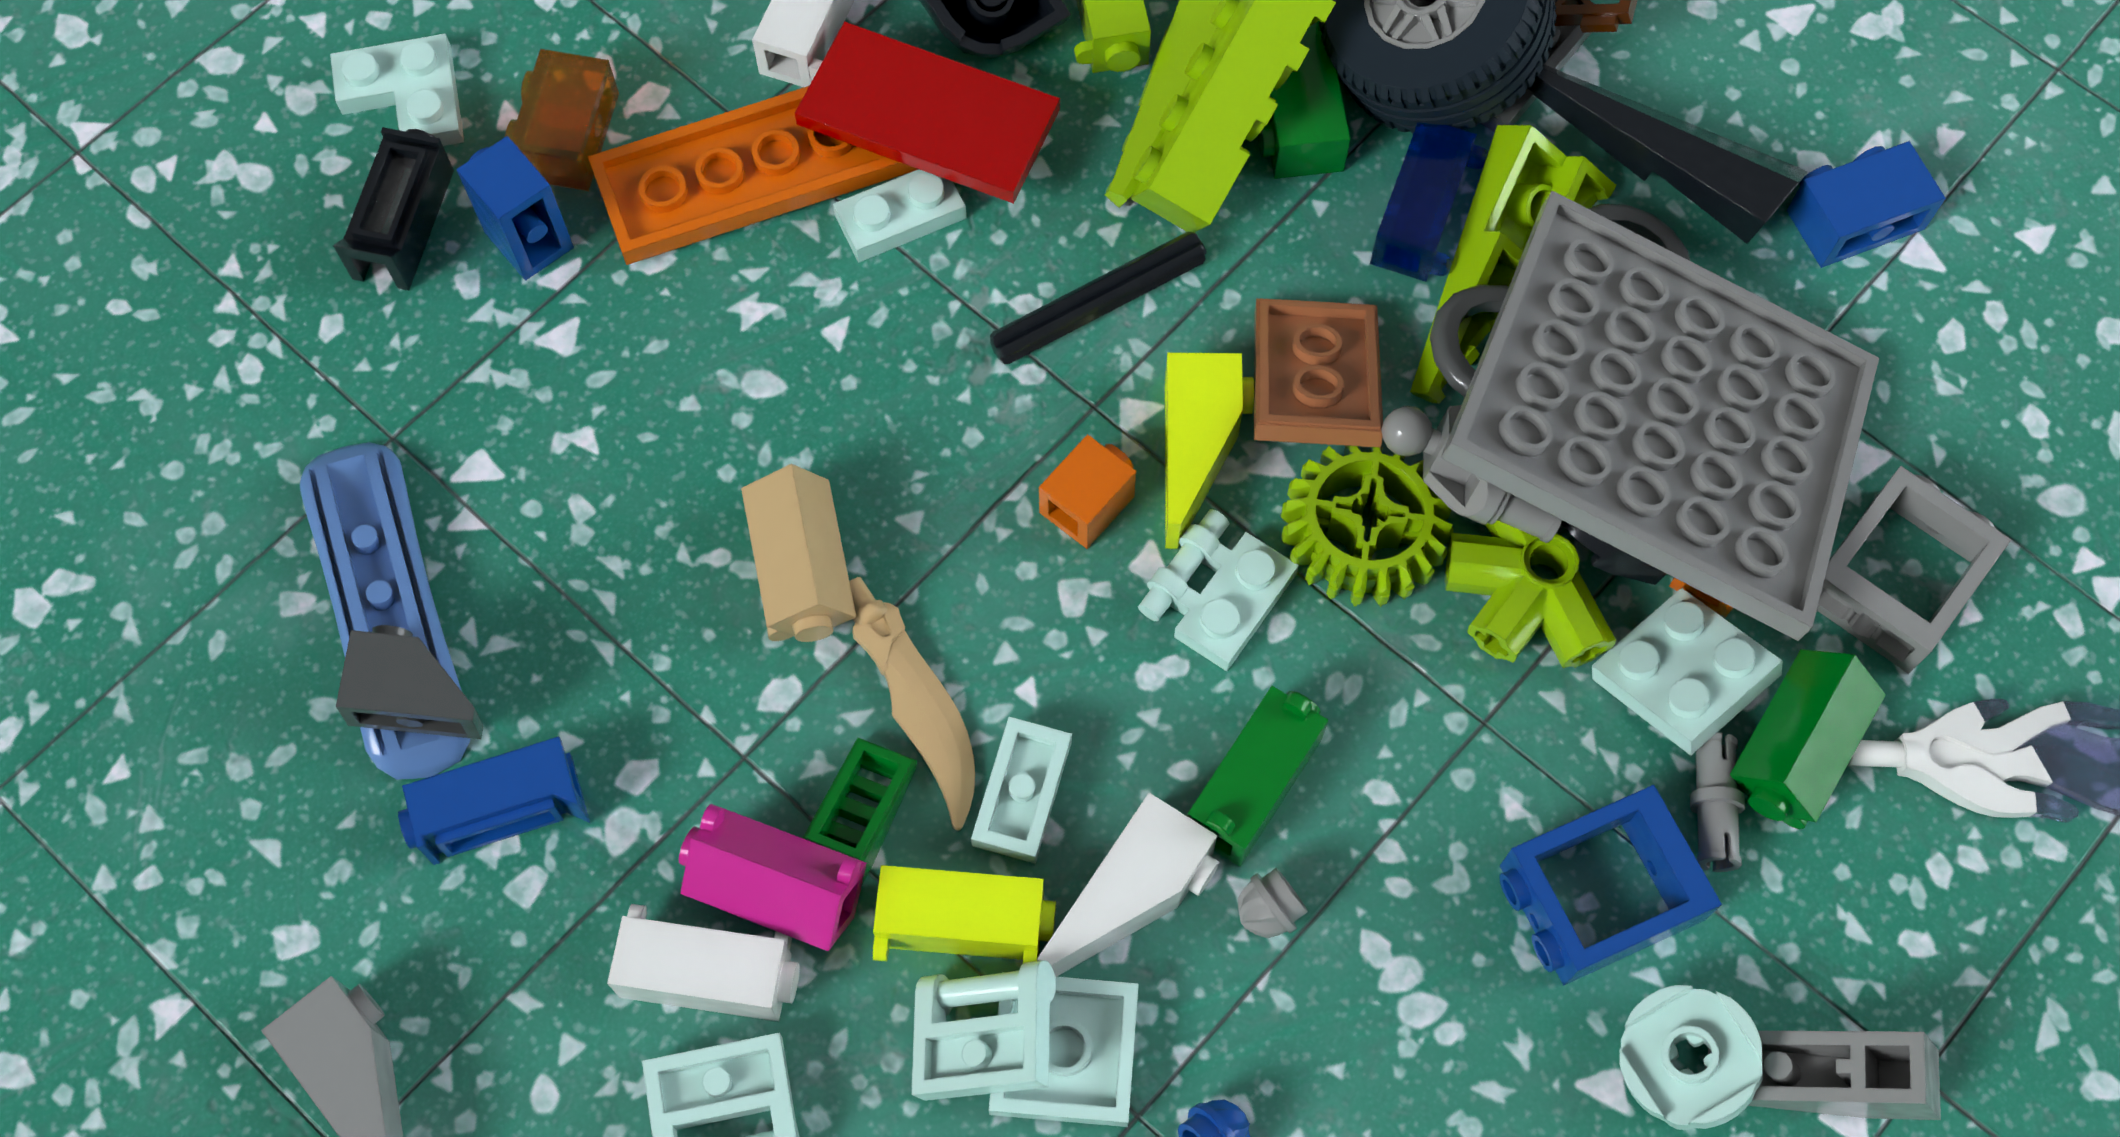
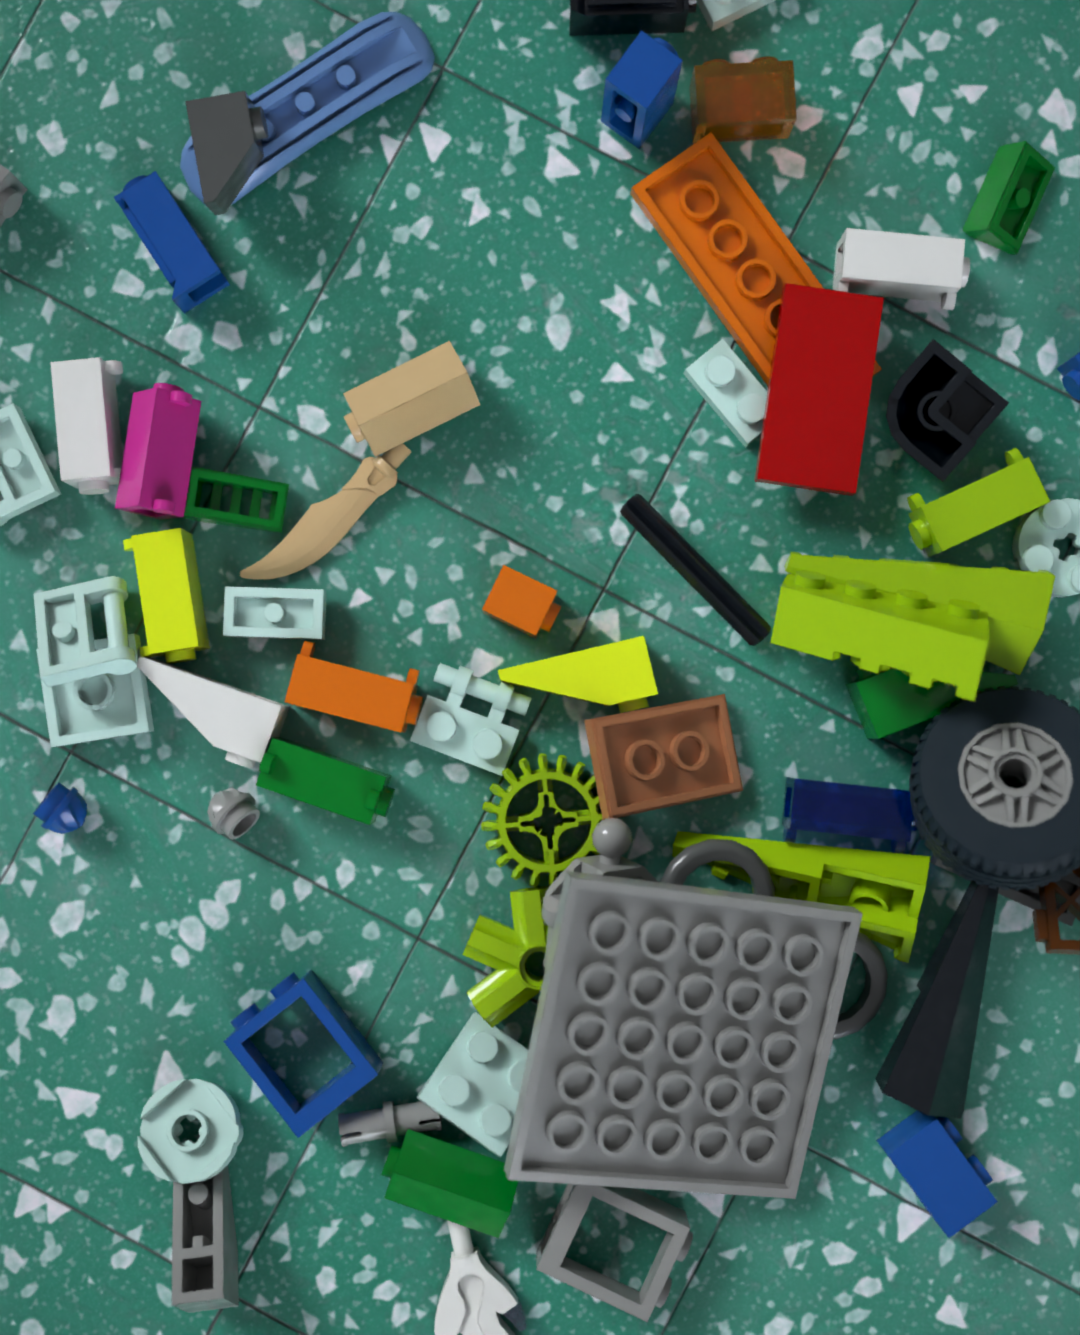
camera: 75 degrees right, 20 degrees up
none -> orange brick [285,641,423,733]

